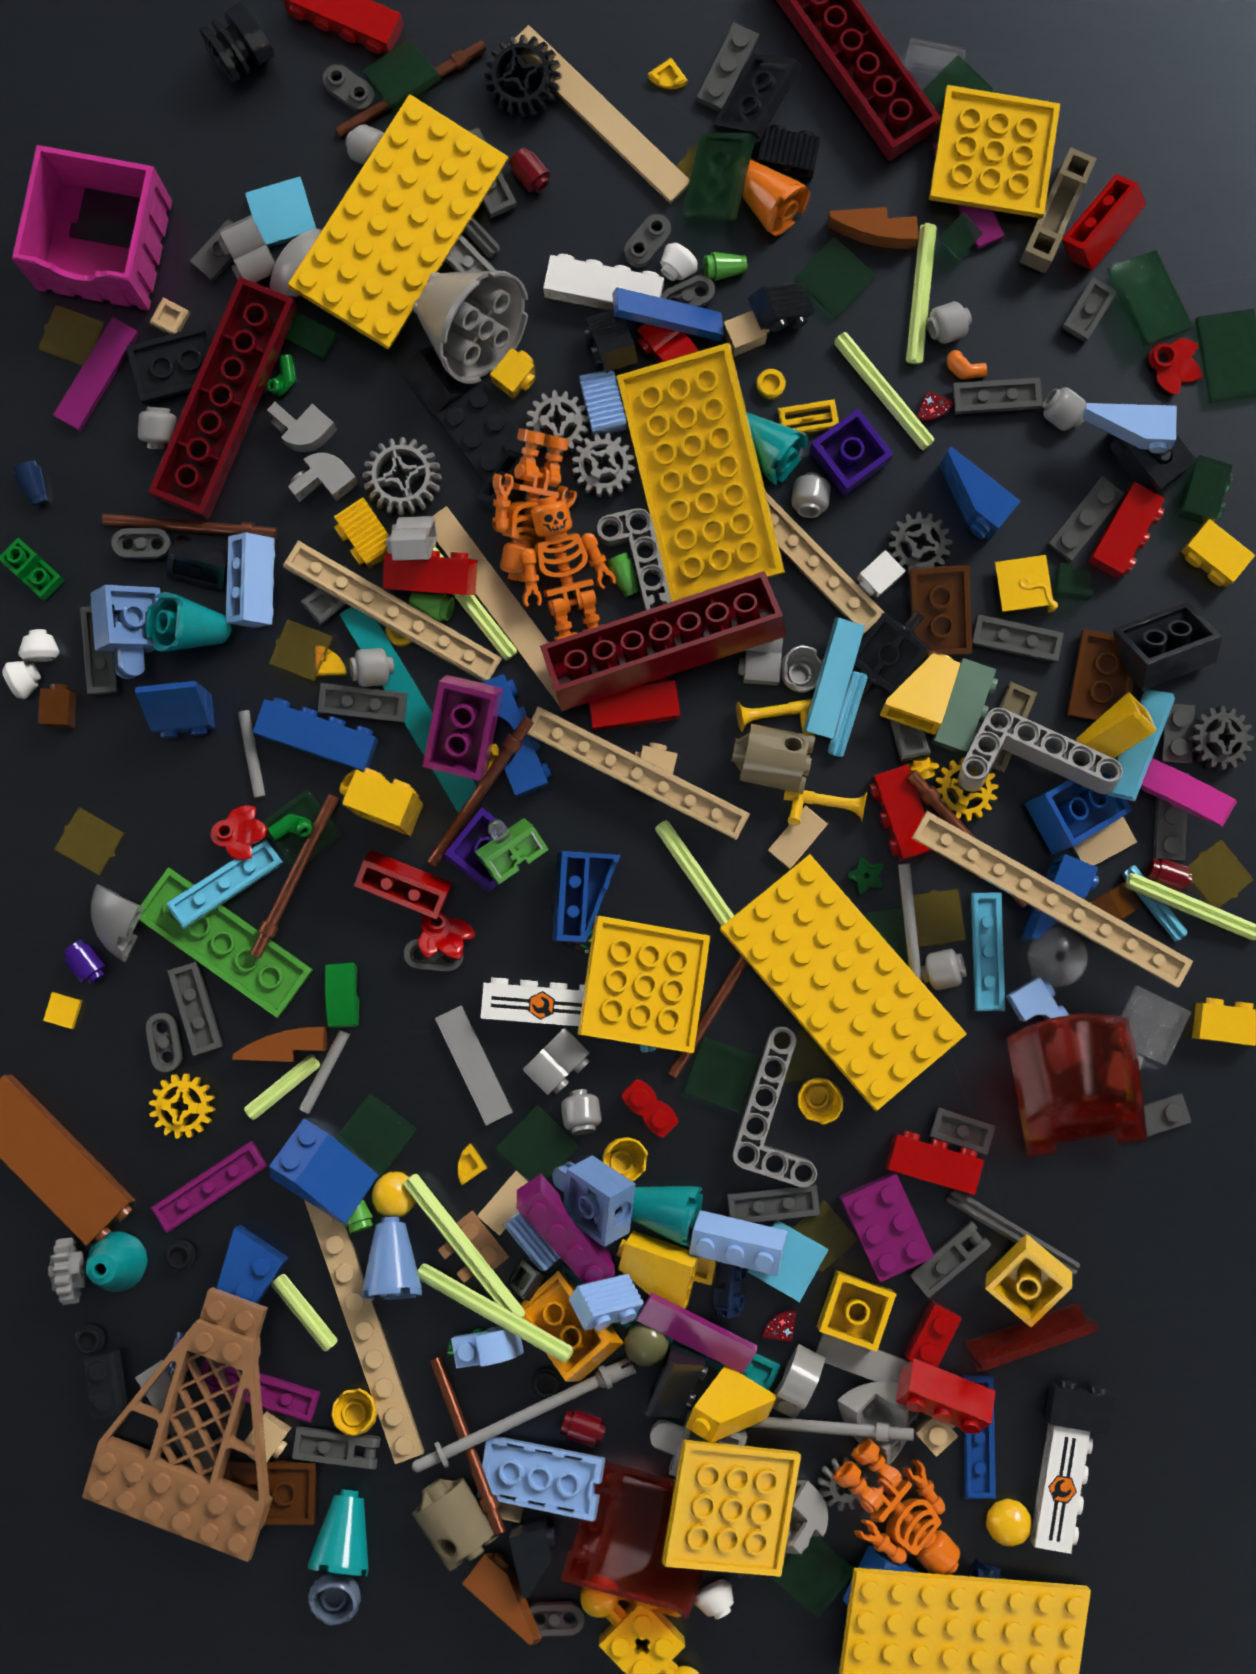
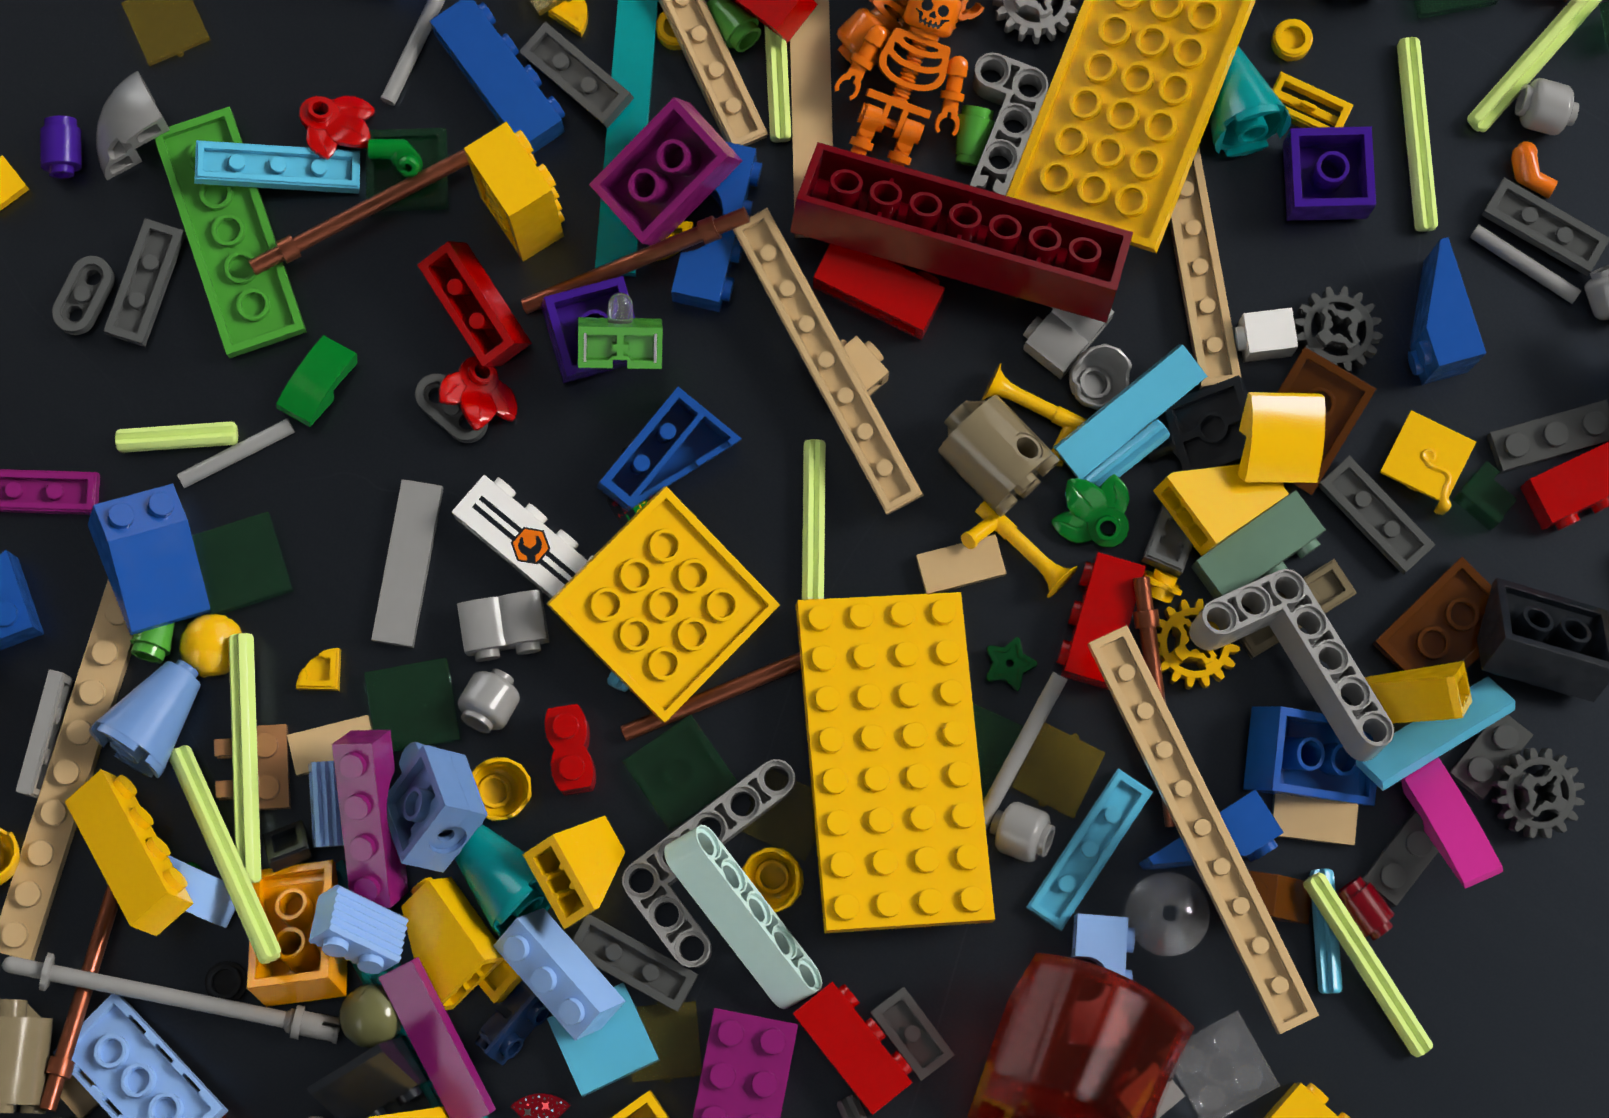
camera: 35 degrees right, 5 degrees down
yellow gear [149,1074,216,1139] -> none
dark orange slope [233,1027,328,1062] -> none
yellowish green axle [271,1273,338,1351] -> none
light grey head [350,648,394,687] -> none
dark red brick [560,1410,606,1448] -> none
light grey head [791,472,831,518] -> none
dark red tile [916,391,954,422] -> none
clear yellow piece [1188,840,1254,908] -> none
none -> light grey tile [15,669,74,798]
none -> yellow brick [65,769,194,936]
none -> yellow slope [522,816,625,929]
none -> light aqua beam [664,825,822,1009]
none -> green plate [1052,474,1130,547]
none -> yellow slope [1237,392,1325,483]
none -> light grey bar [1469,224,1581,304]

